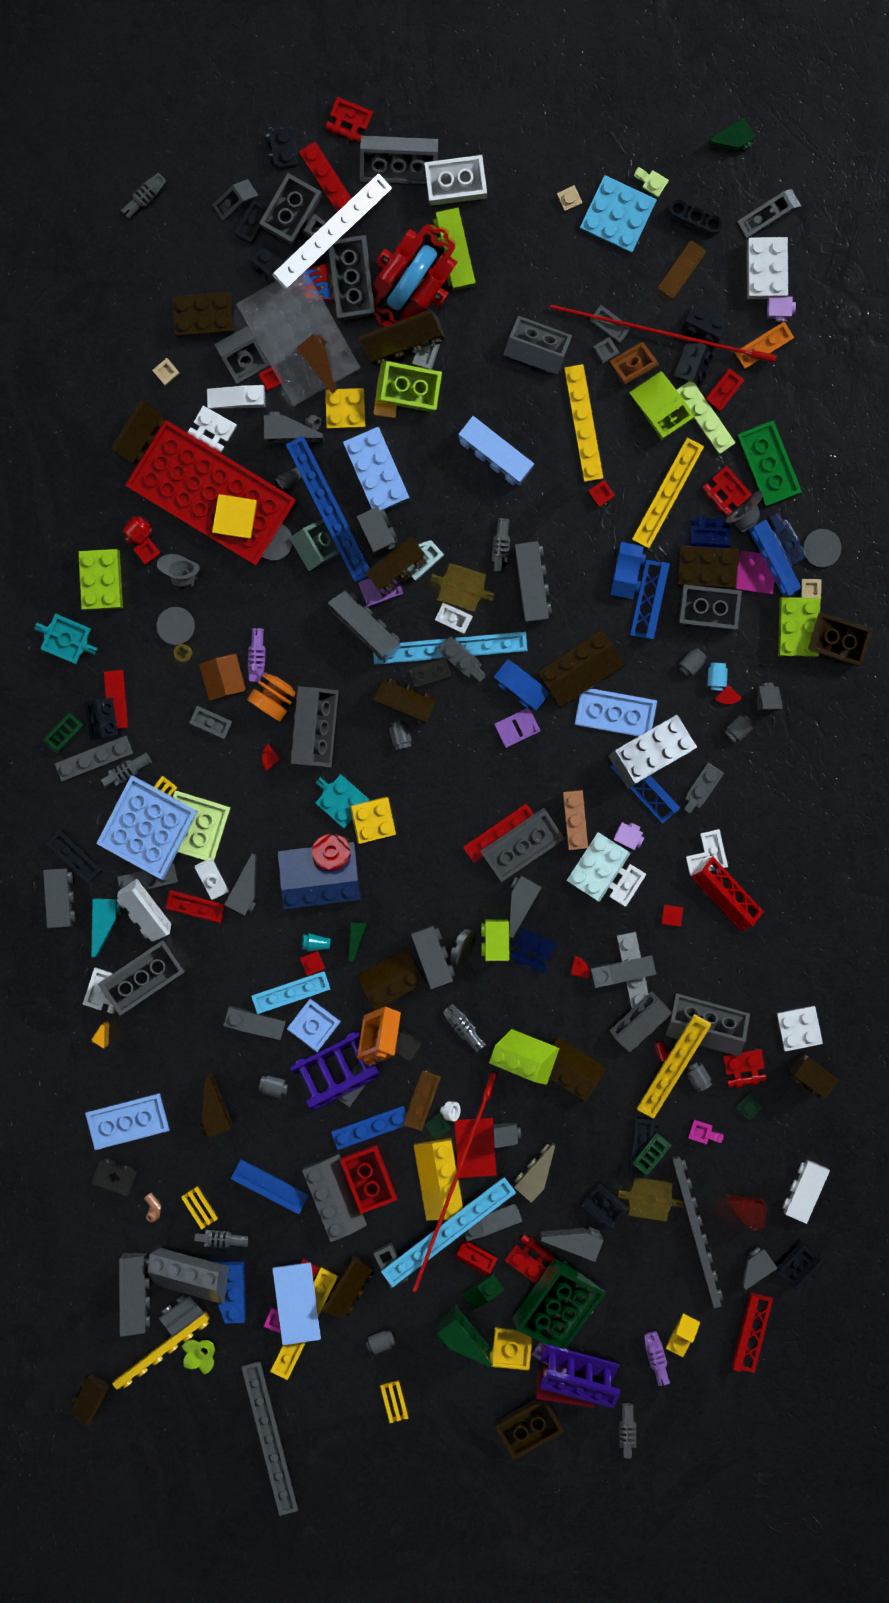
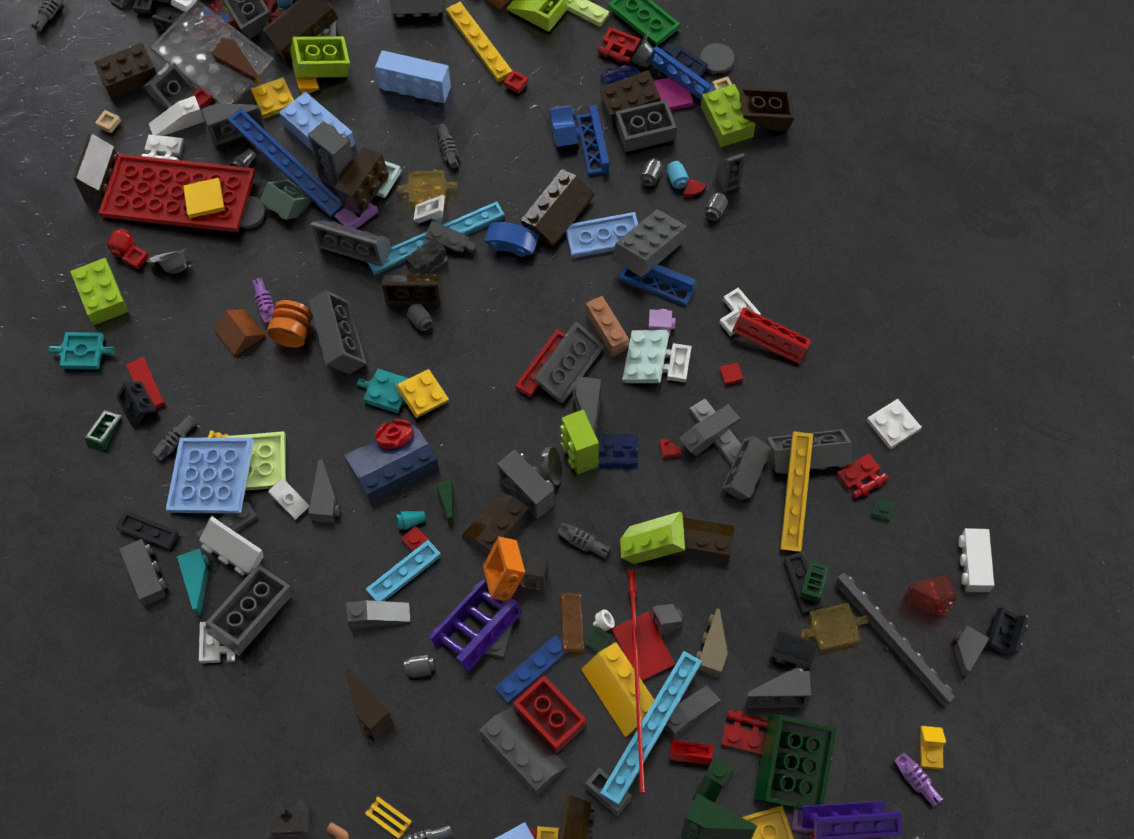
camera: 20 degrees left, 25 degrees down
dark grey plate [55,736,134,782] -> none
light blue tile [85,1093,170,1150] -> none
light orange slope [92,1022,109,1048] -> none
dark grey tile [157,607,195,645] -> none
red tile [165,890,226,923] -> none
clear yellow bush [174,644,192,662] -> none
dark grey plate [190,706,232,739] -> none
blue fence [231,1159,309,1214] -> none
red tile [262,744,281,771] -> none
light blue tile [287,998,341,1052] -> none
medium lavender piece [495,708,541,748] -> none
dark grey brick [514,541,552,623] -> none
yellow plate [632,437,704,549] -> none
red arm [654,1041,670,1062] -> none
dark grey hinge [683,762,724,814] -> none
dark grey brick [685,1062,712,1092] -> none
dark pink plate [688,1119,724,1144] -> none
red fence [732,1292,773,1373] -> none
dark brown brick [788,1052,839,1099] -> none

